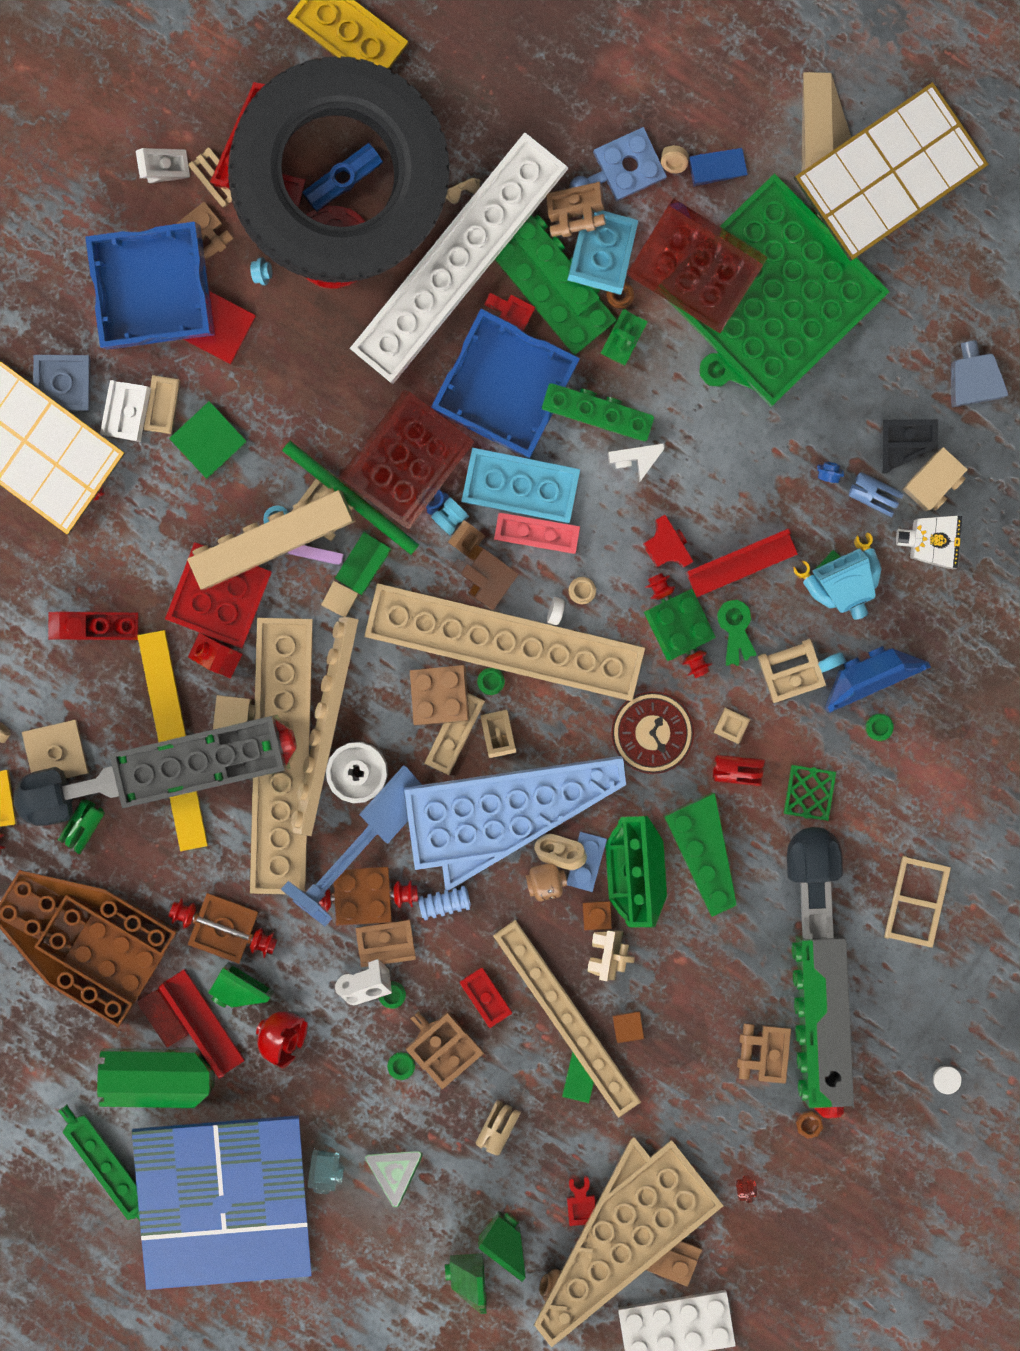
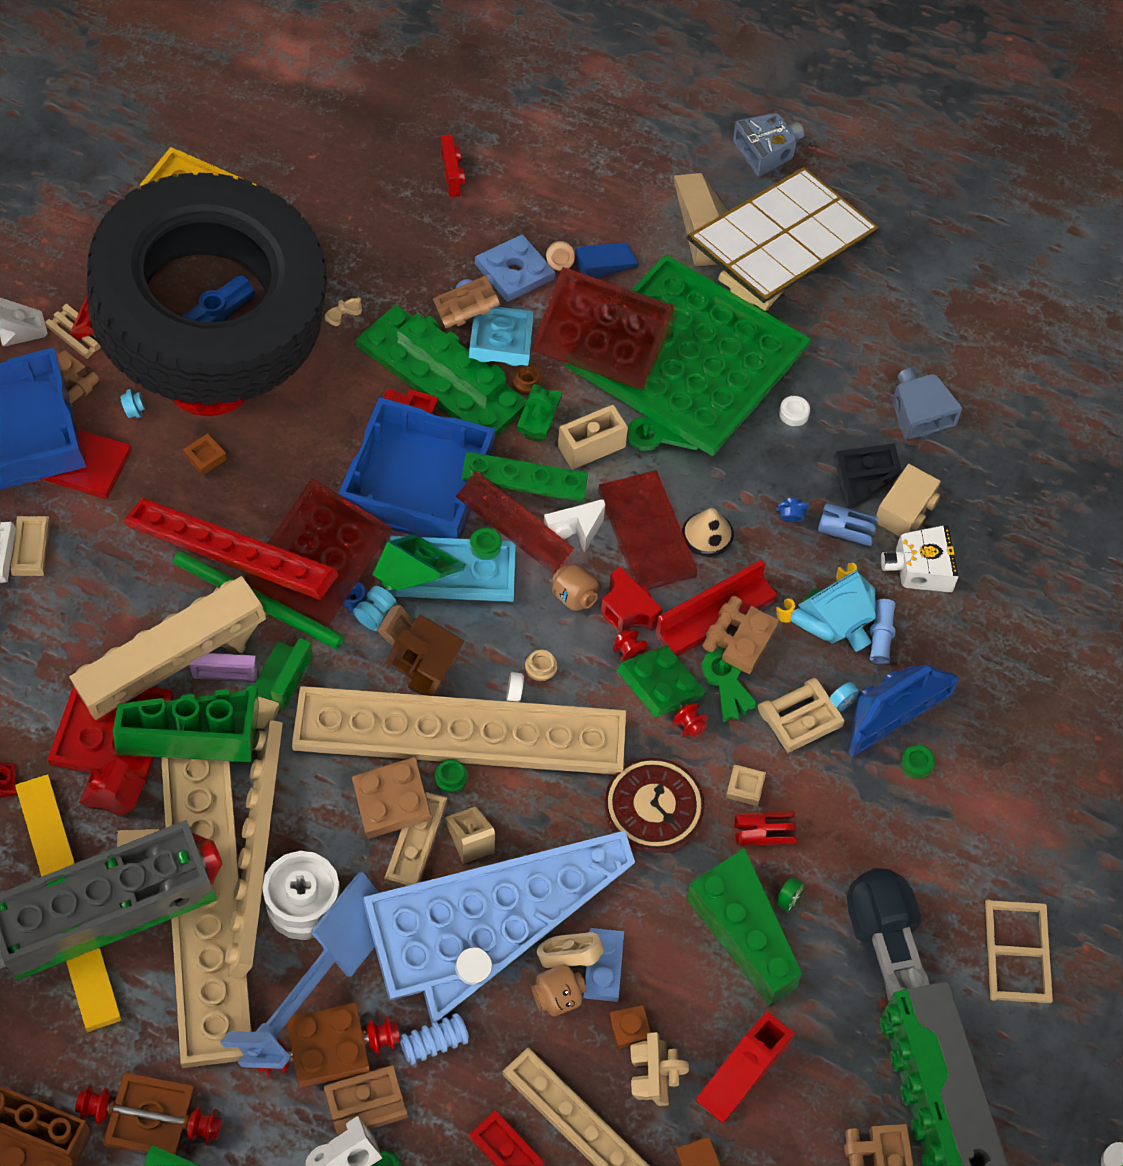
camera: 15 degrees left, 30 degrees down
green tile [169,401,247,479] -> none
white plate [350,133,568,384] -> none
coral plate [494,513,580,554] -> none
green wedge [605,816,667,927] -> none
green window [783,765,836,821] -> none
none -> green wedge [113,685,259,763]
none -> red tile [124,498,339,600]
none -> dark orange plate [183,433,227,476]
none -> green slope [372,534,466,591]
none -> red plate [441,134,465,197]
none -> clear red plate [455,471,574,574]
none -> white tile [455,948,492,985]
none -> green tile [470,527,502,560]
none -> medium nougat head [552,564,599,611]
none -> tan brick [558,405,628,470]
none -> clear red plate [598,470,698,590]
none -> tan hat [682,508,734,557]
none -> red slope [695,1010,795,1124]
none -> medium nougat plate [703,596,780,674]
none -> sand blue torso [733,113,804,177]
none -> green tile [776,877,805,912]
none -> white tile [779,396,810,426]
none -> light blue pin [869,599,896,665]

